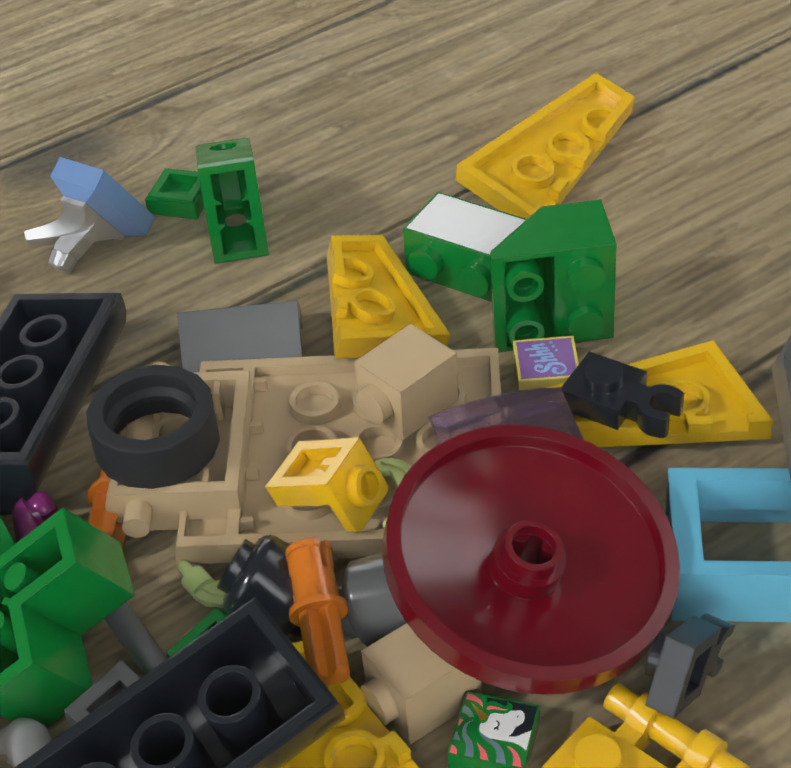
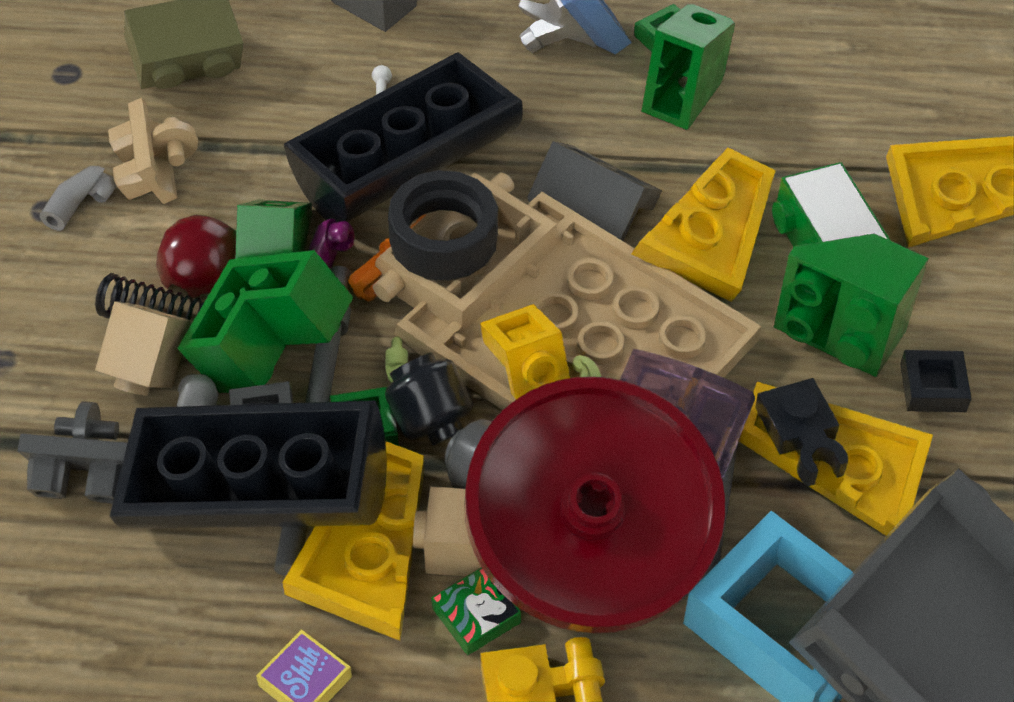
camera: 35 degrees right, 10 degrees up
orange axle [285,538,350,687] -> none
tan brick [355,324,458,440] -> none
tile [513,336,579,397] -> none
black plate [645,613,735,719] -> none
none -> black plate [900,350,972,412]

